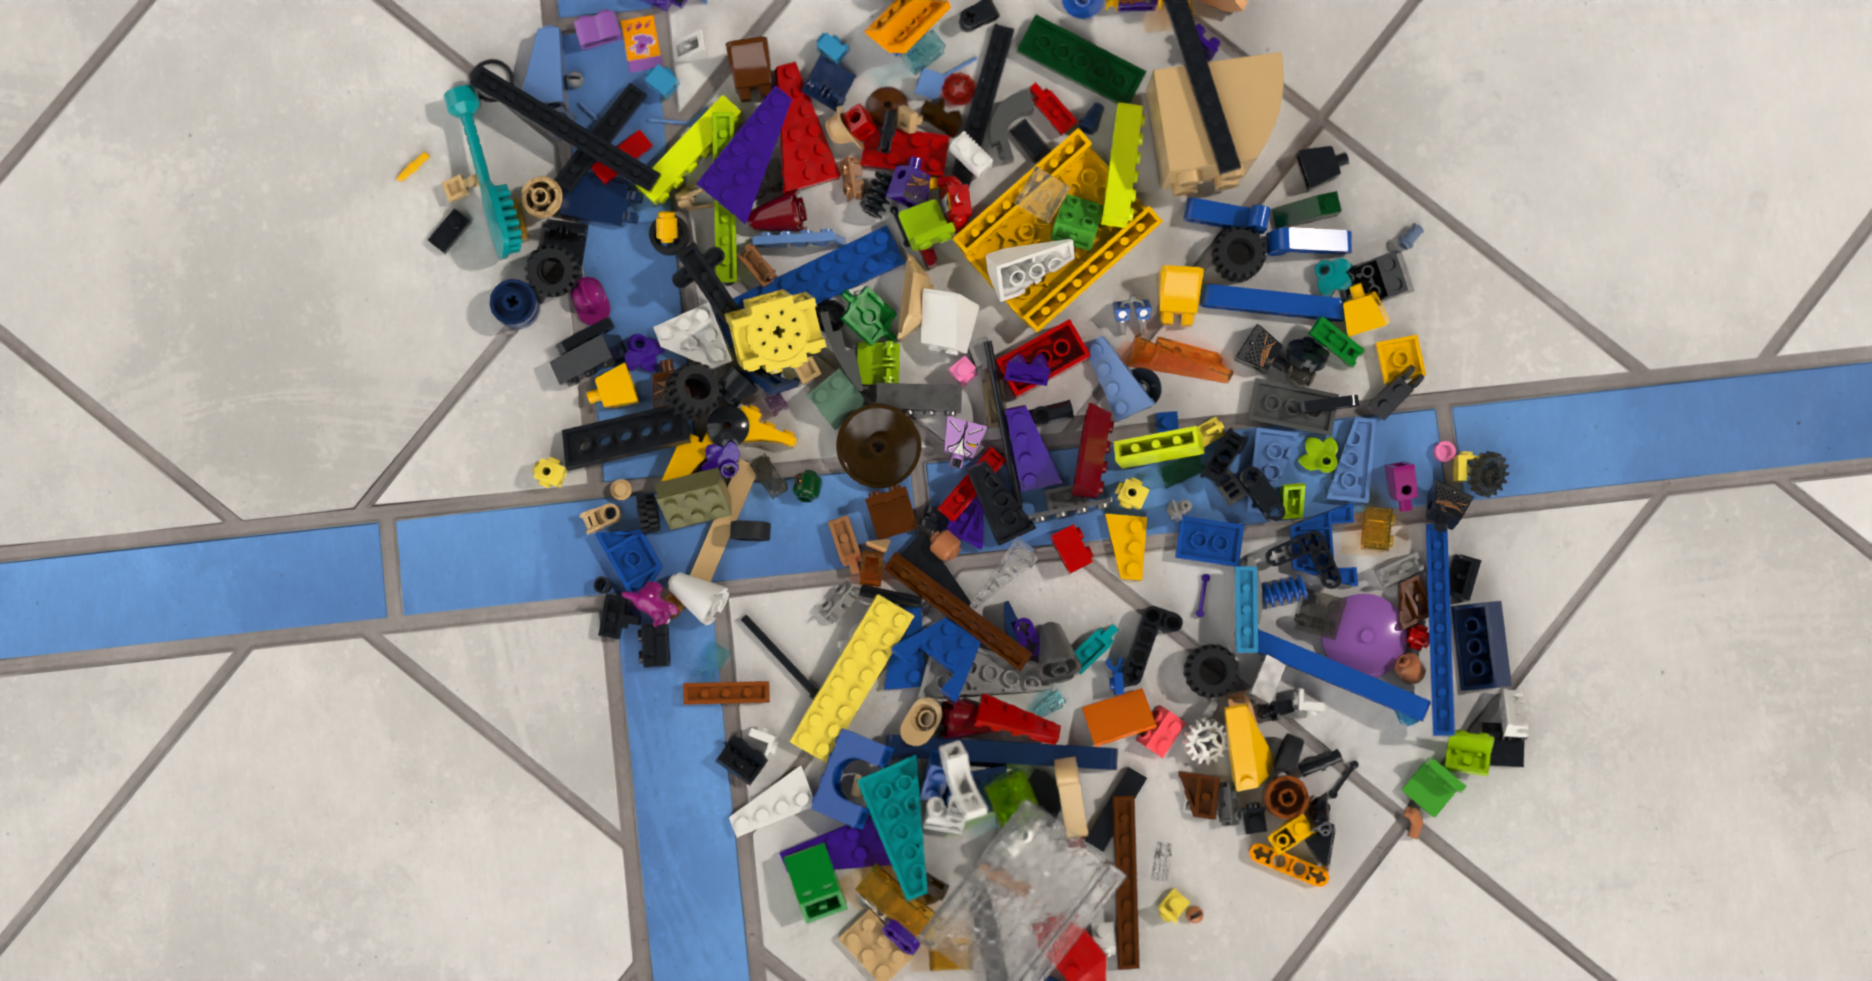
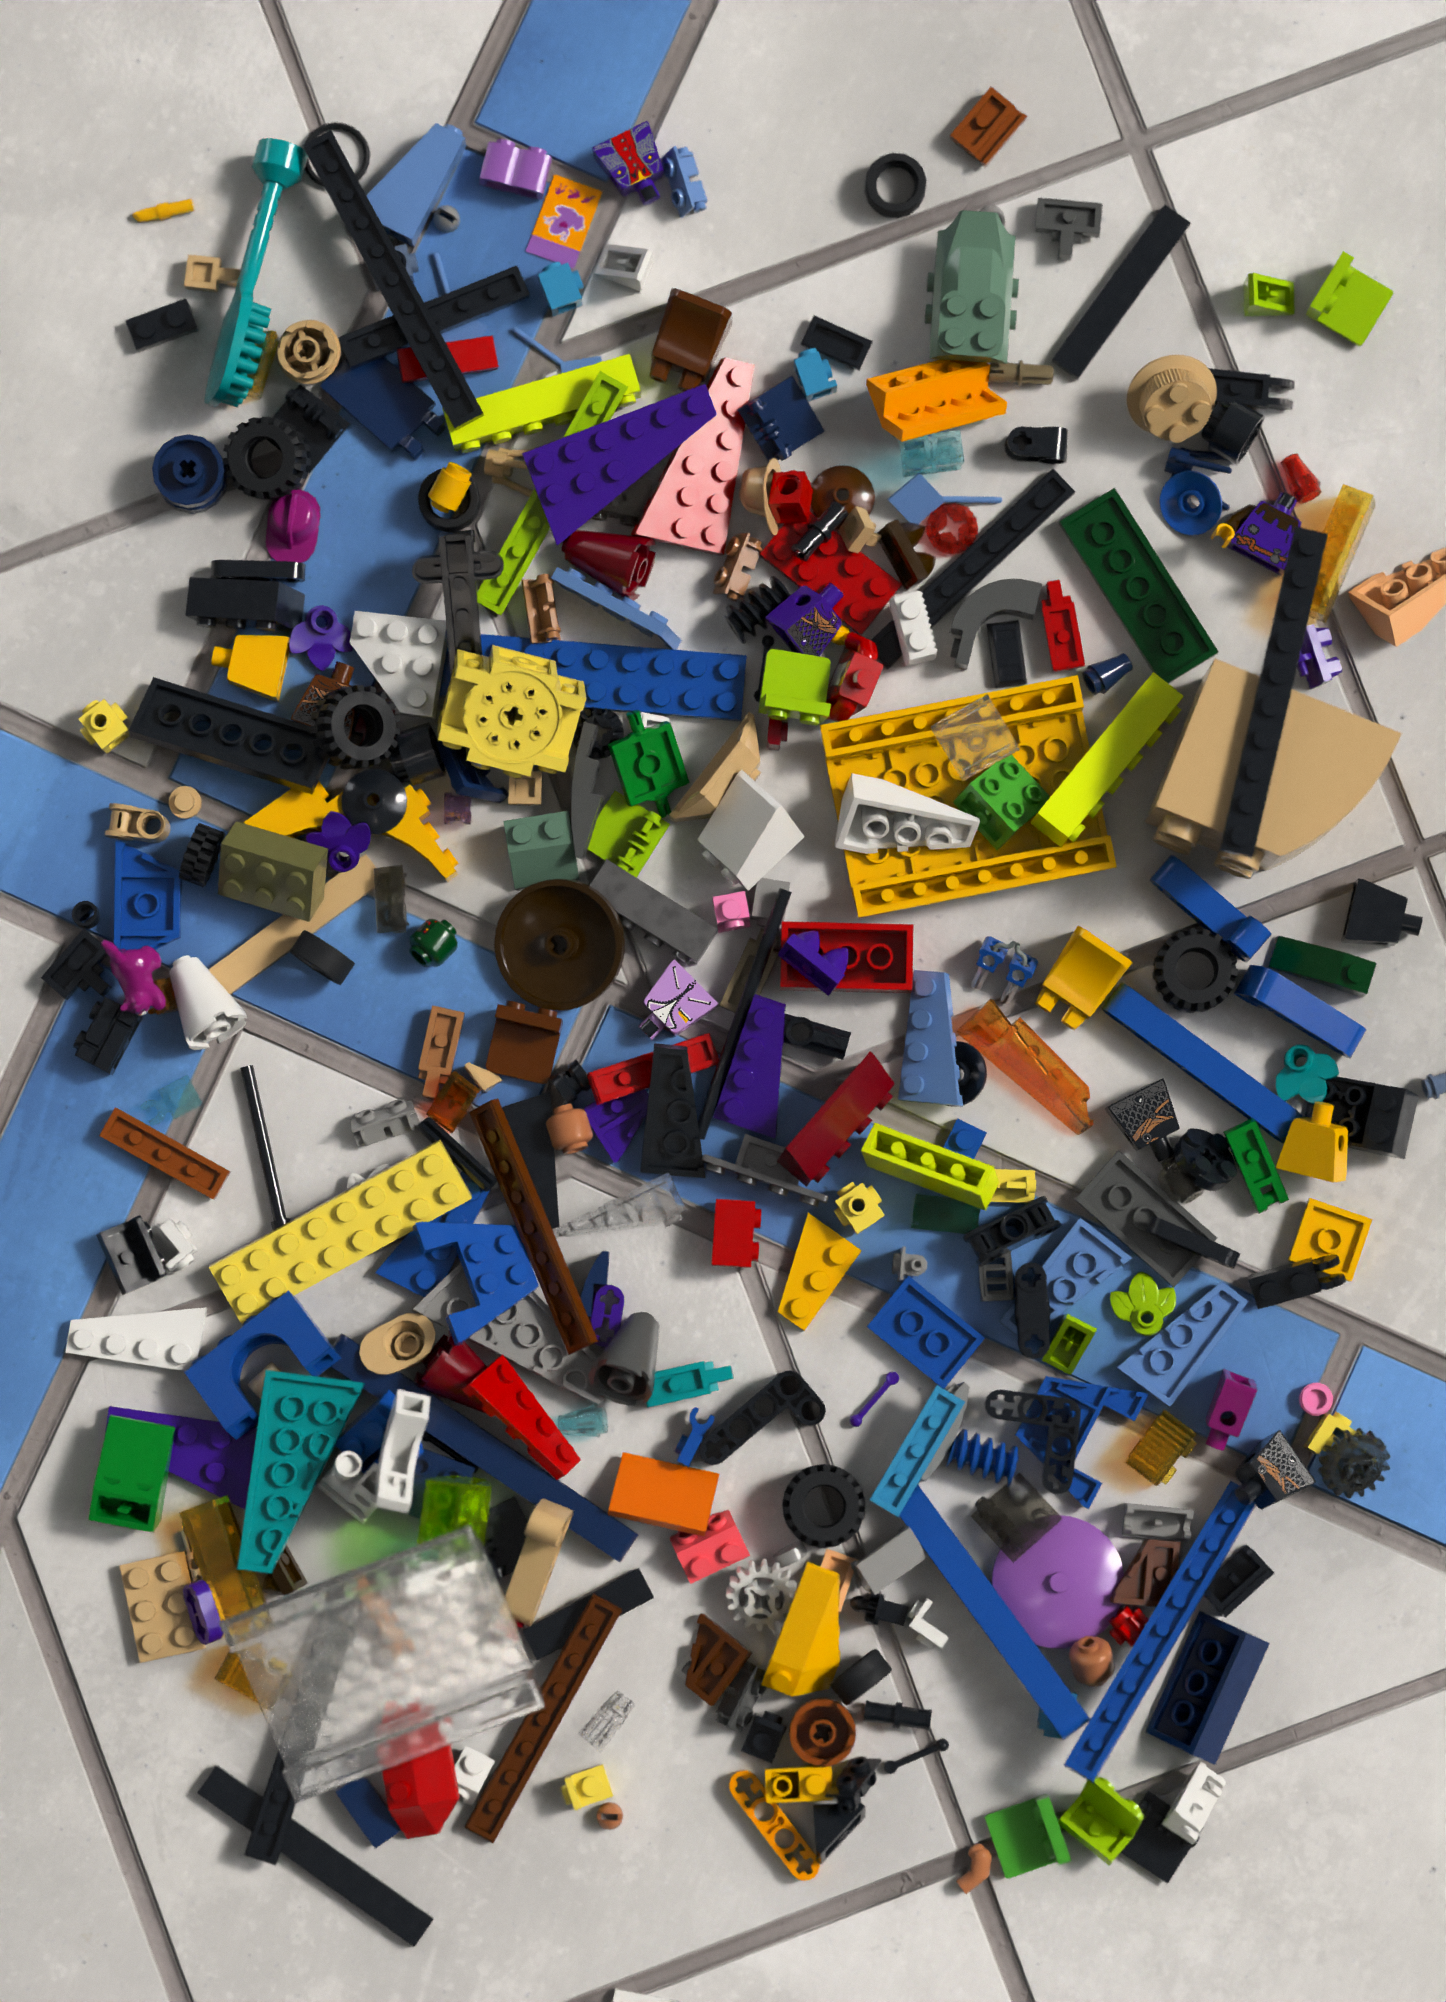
camera: 35 degrees right, 0 degrees up
none -> black tile [800,315,873,371]

